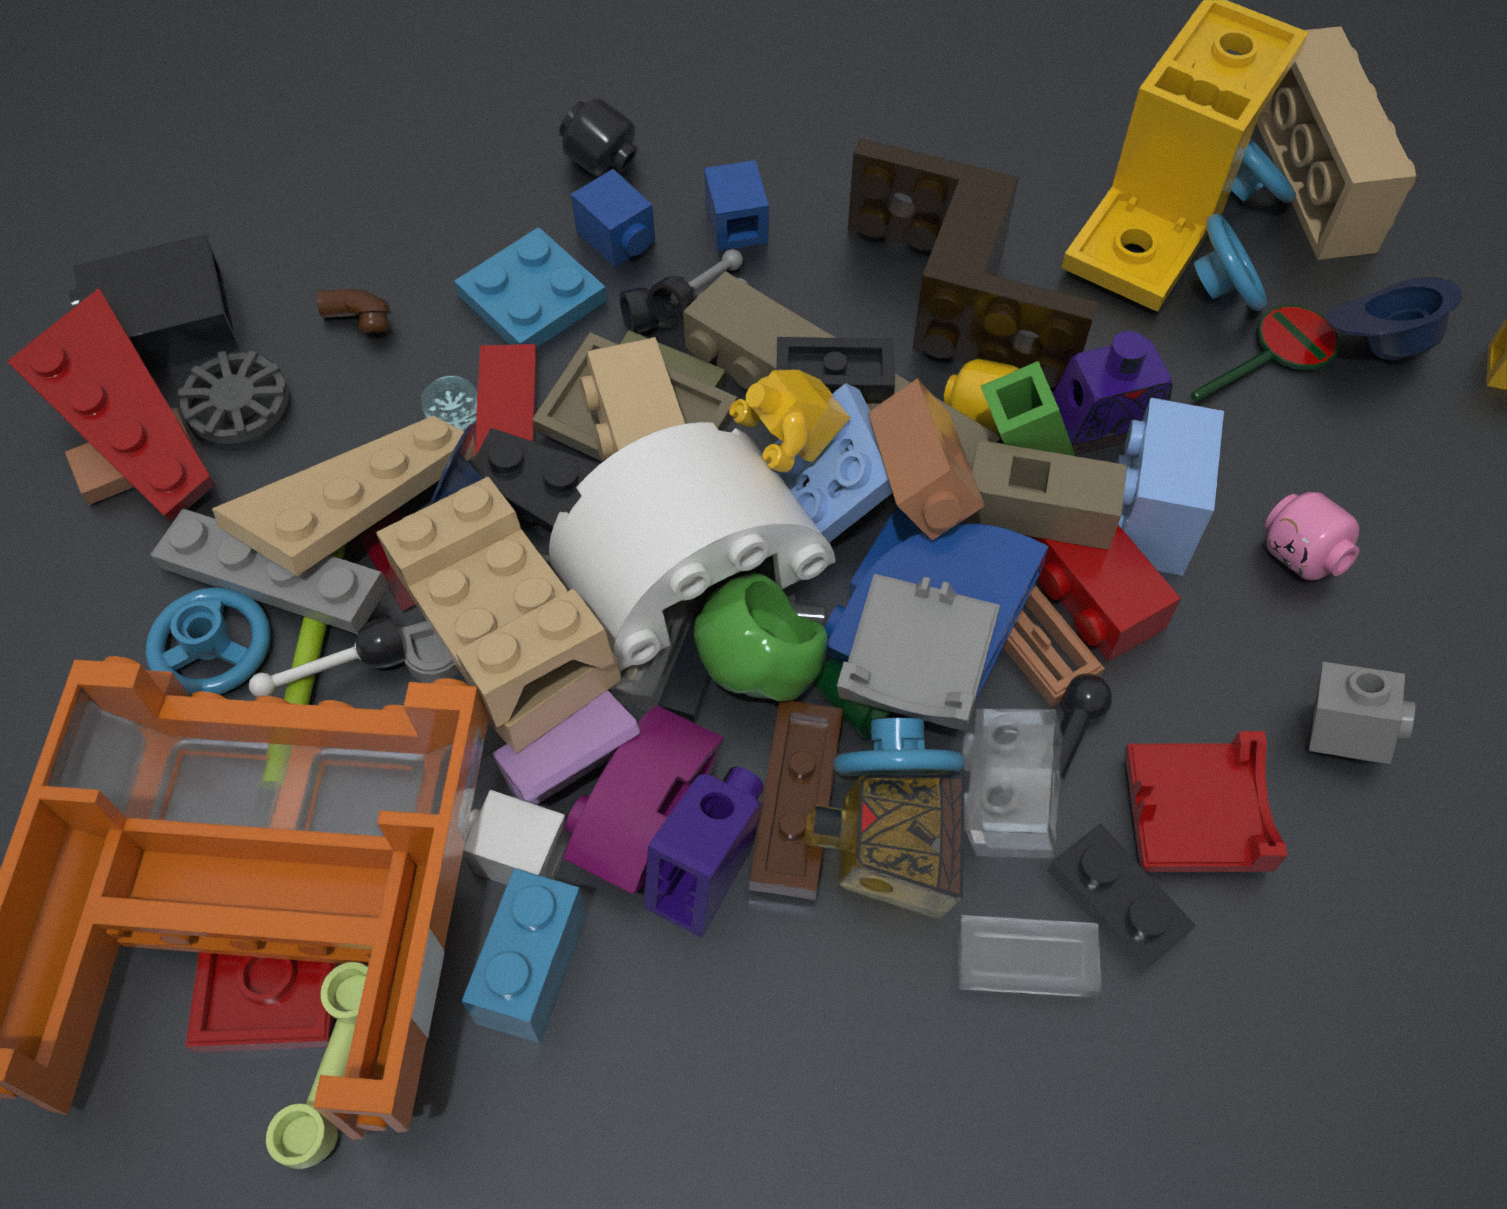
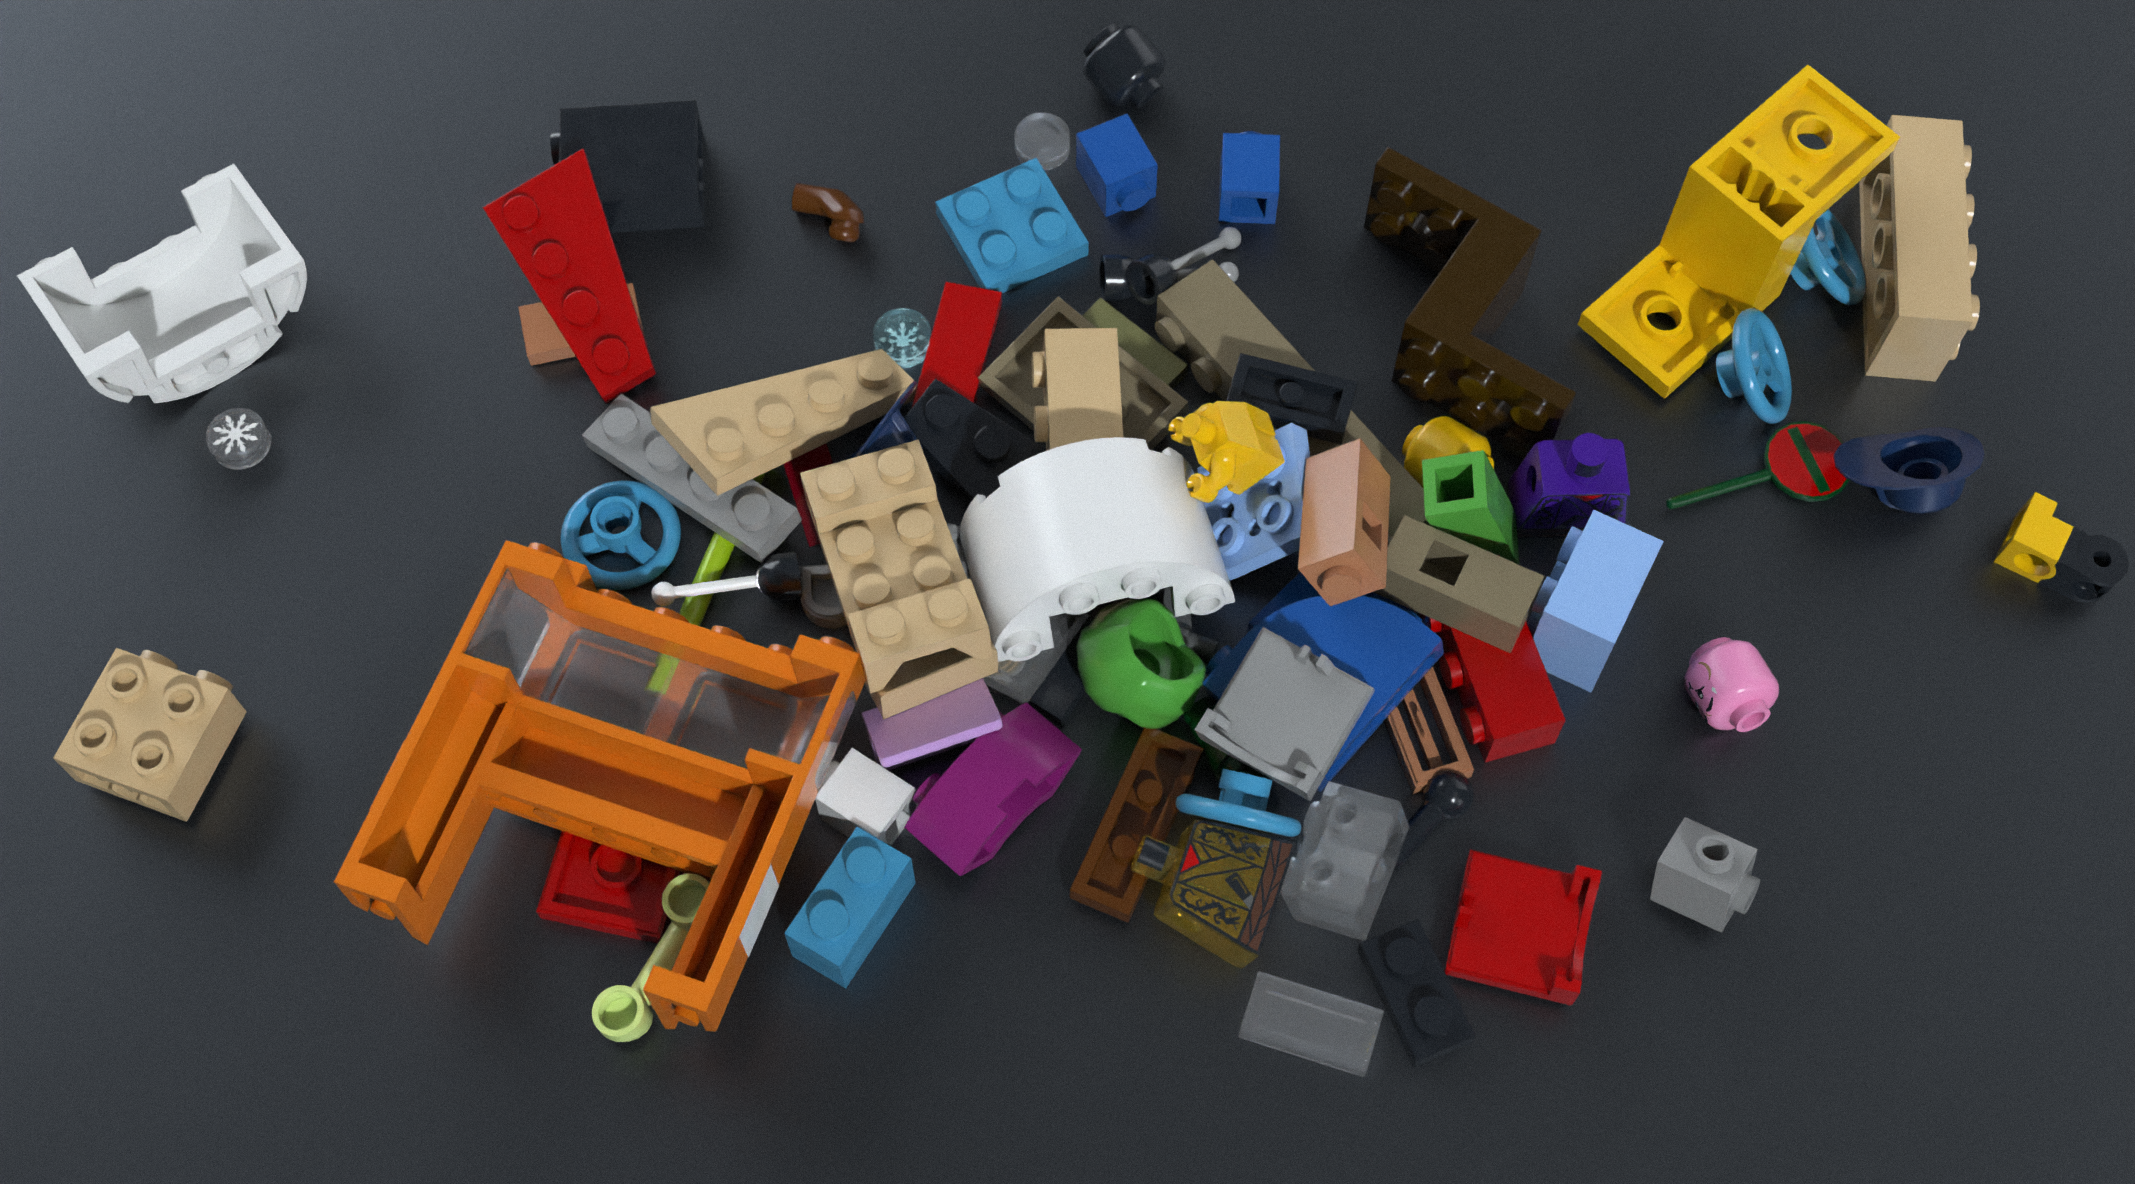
camera: 15 degrees right, 5 degrees up
dark grey wheel [178,351,289,444] -> none
dark purple torso [644,767,764,938] -> none
none -> clear tile [1014,113,1070,170]

